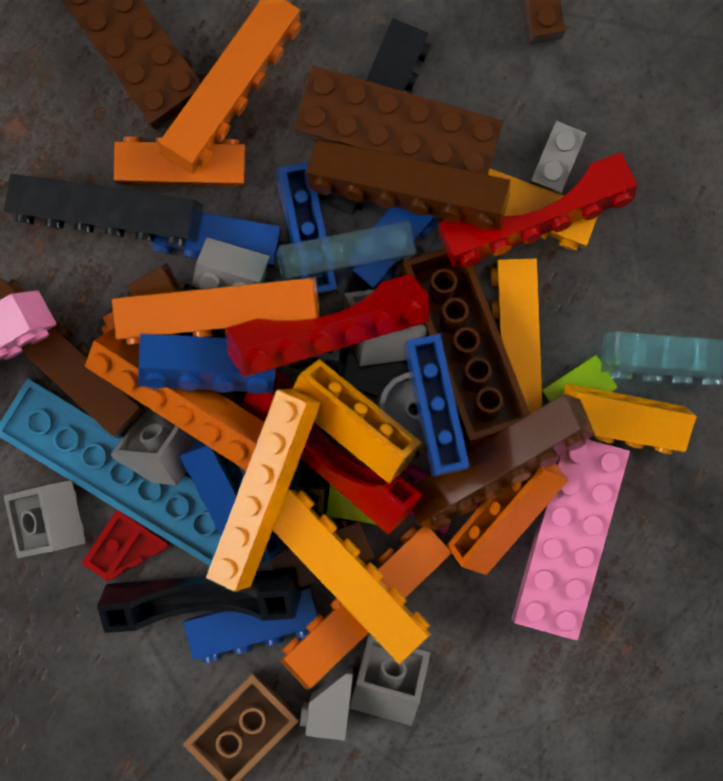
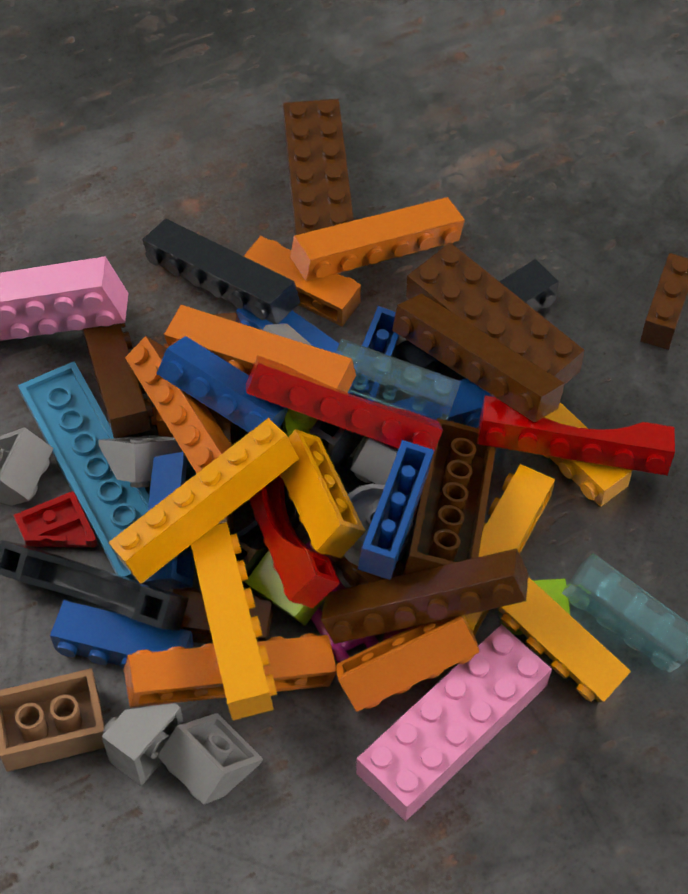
camera: 30 degrees right, 30 degrees down
light grey brick [529,121,586,194] -> none

